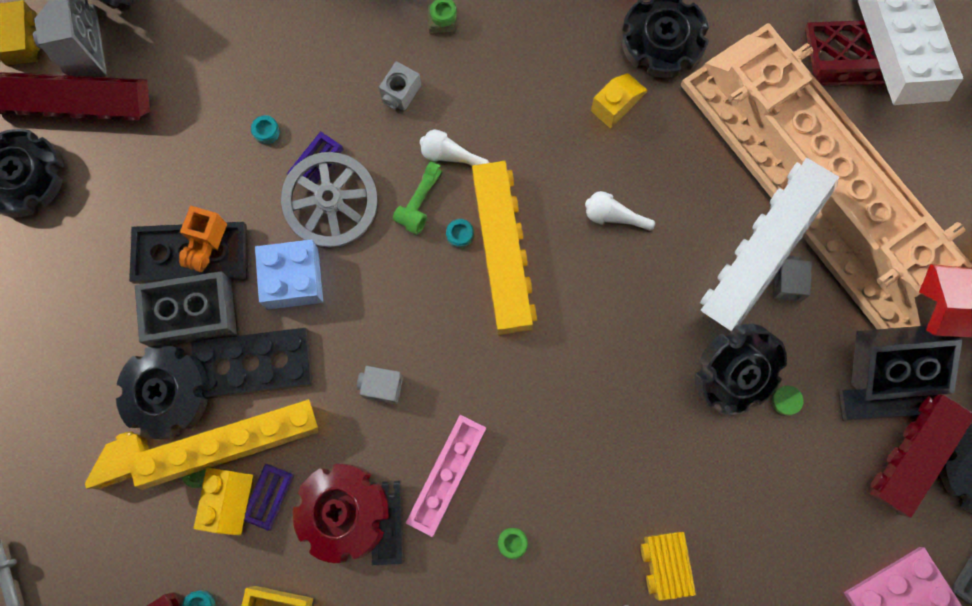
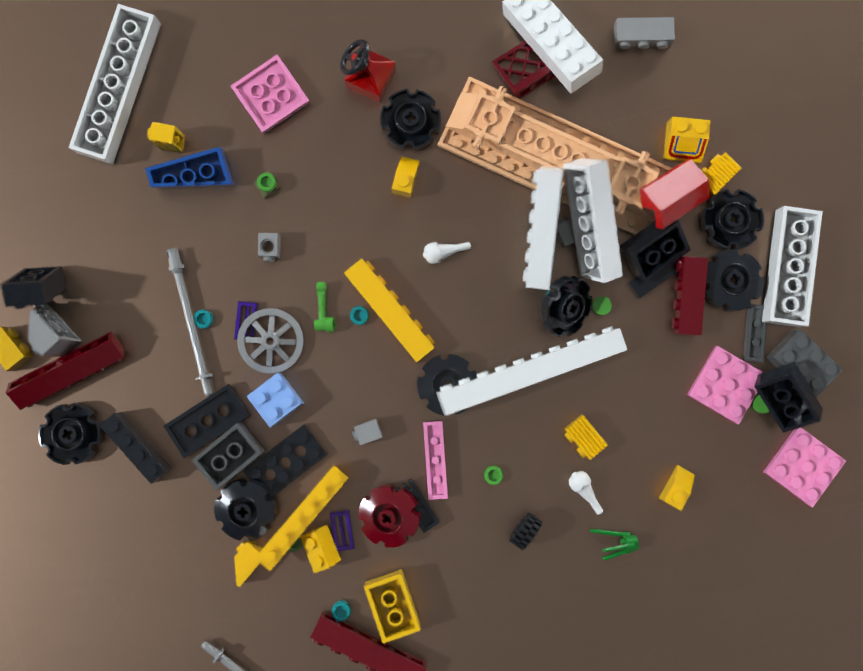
camera: 30 degrees left, 10 degrees up
orange brick [179,205,227,272] -> none
white piece [420,129,489,165] -> none
none -> black brick [100,412,172,484]
none -> light grey bar [166,248,213,397]
none -> black piece [417,354,477,416]
none -> white brick [436,326,627,415]
none -> white brick [563,158,623,283]

